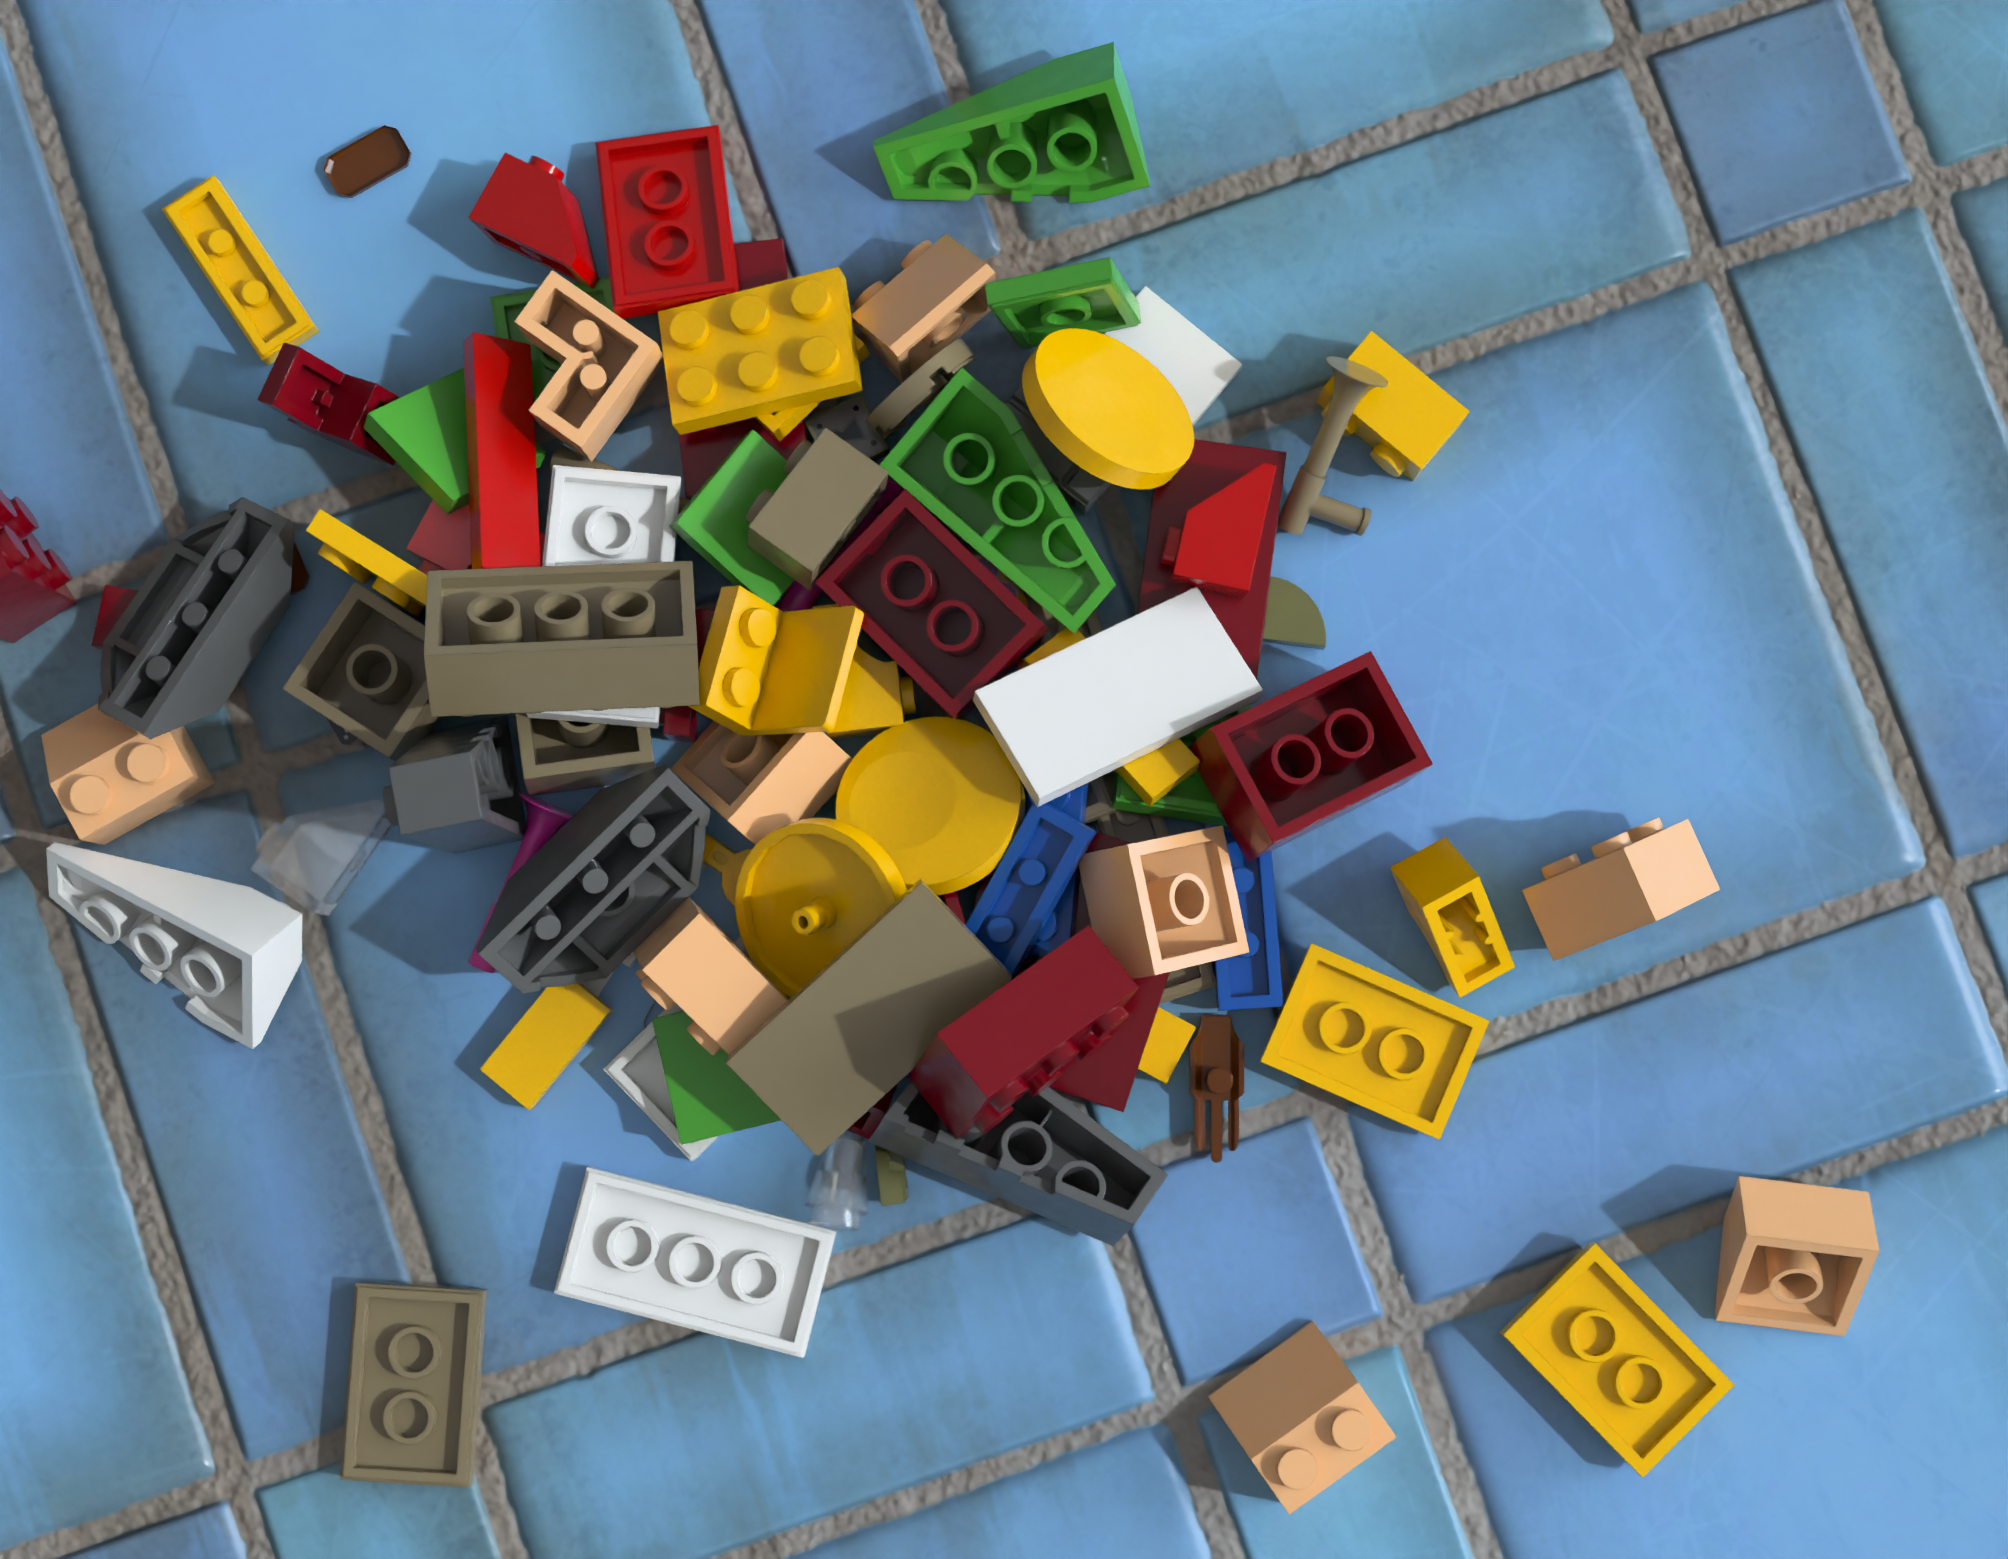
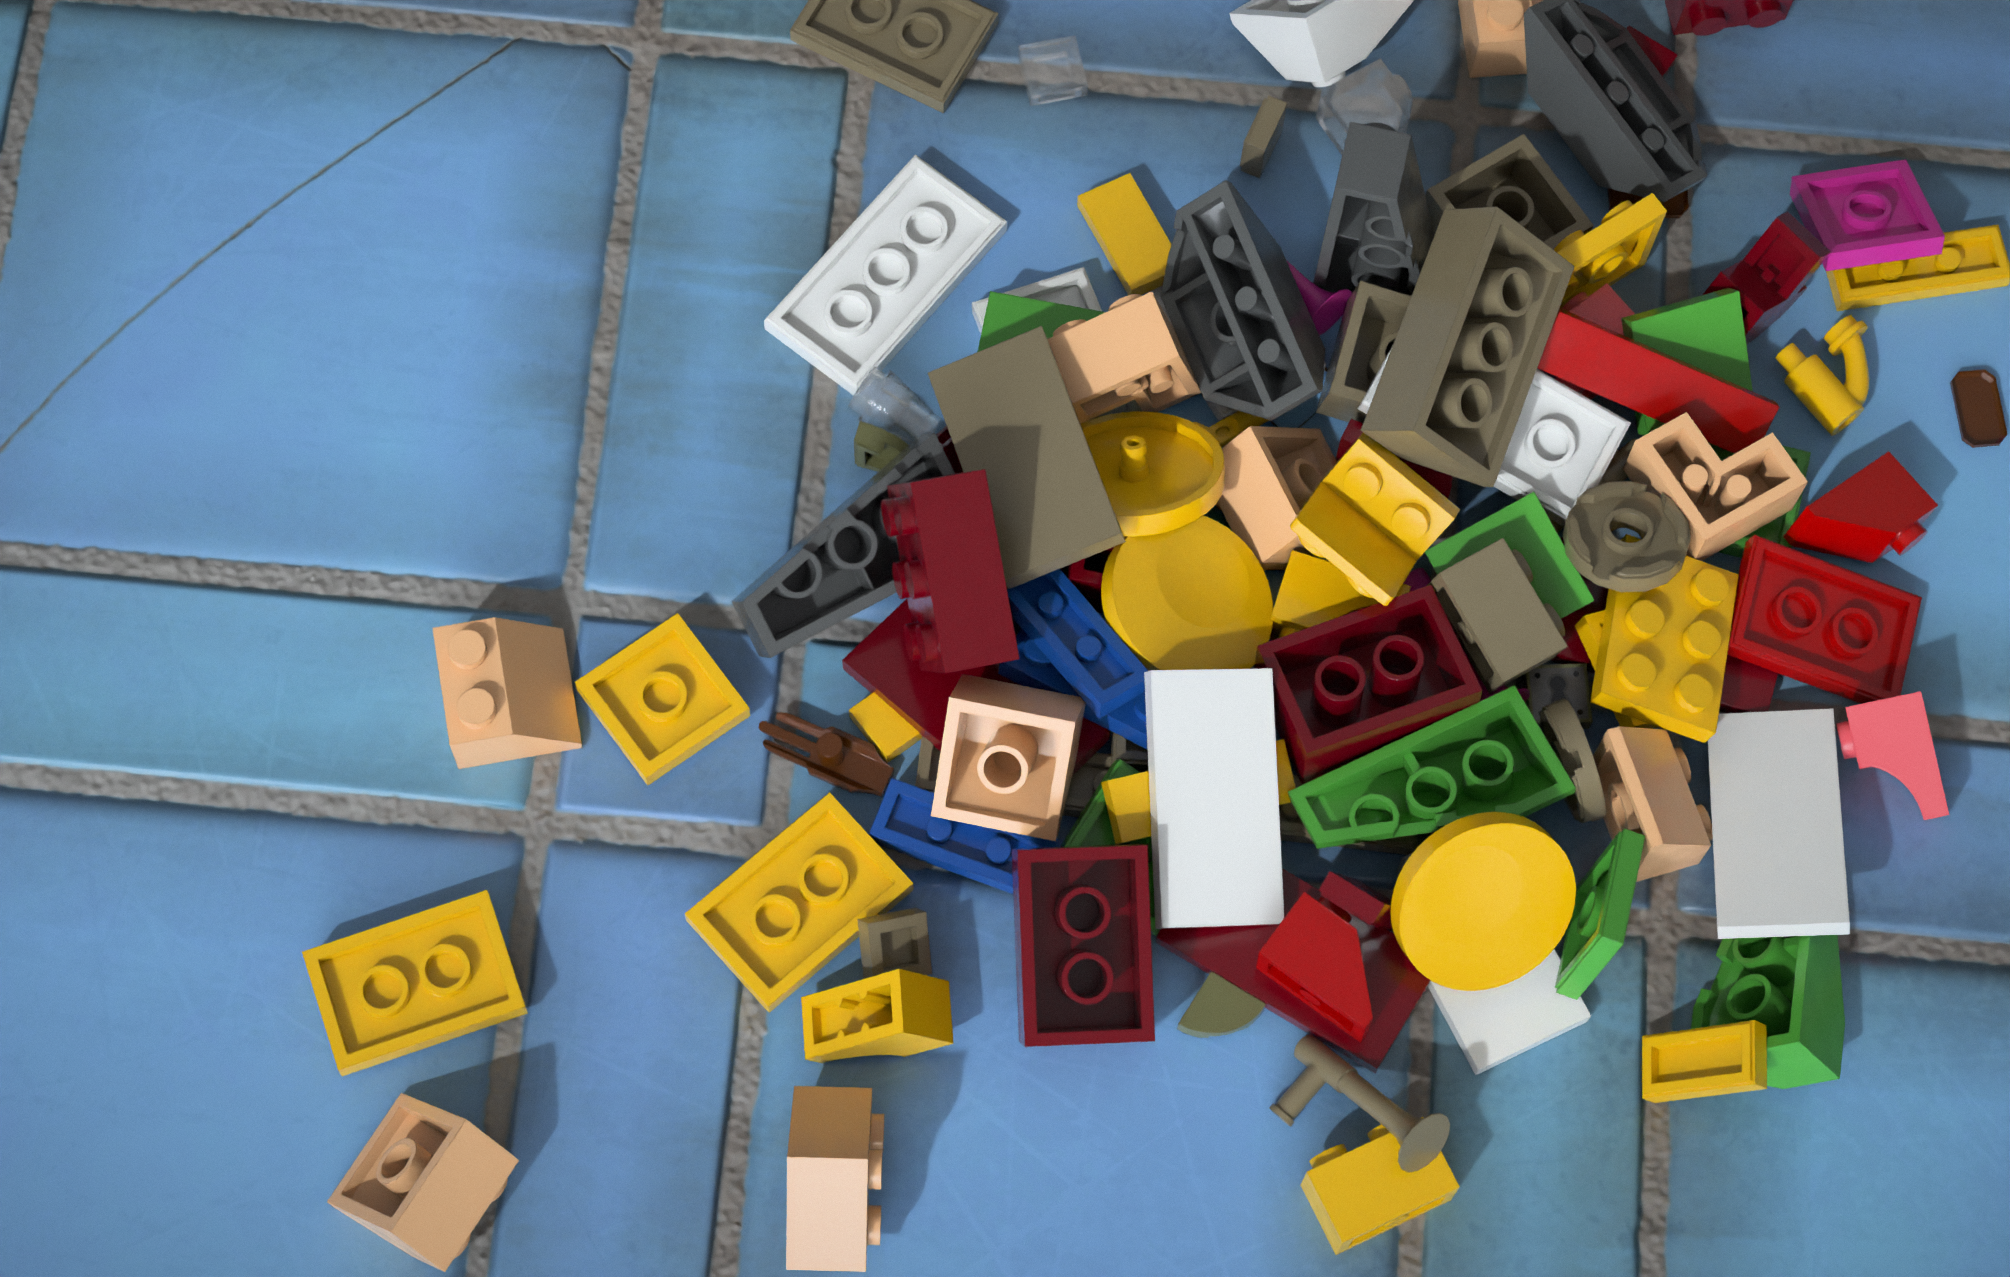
camera: 105 degrees right, 15 degrees down
none -> yellow plate [575,613,751,786]
none -> dark tan plate [857,907,932,979]
none -> clear tile [1018,35,1088,106]
none -> dark tan tile [1240,95,1288,178]
none -> dark red tile [1319,871,1393,931]
none -> dark tan tile [1563,481,1691,592]
none -> yellow tile [1642,1020,1767,1103]
none -> white tile [1708,708,1850,939]
none -> yellow plant [1775,315,1869,436]
none -> dark pink plate [1790,159,1945,271]
none -> coral arch [1836,691,1949,820]

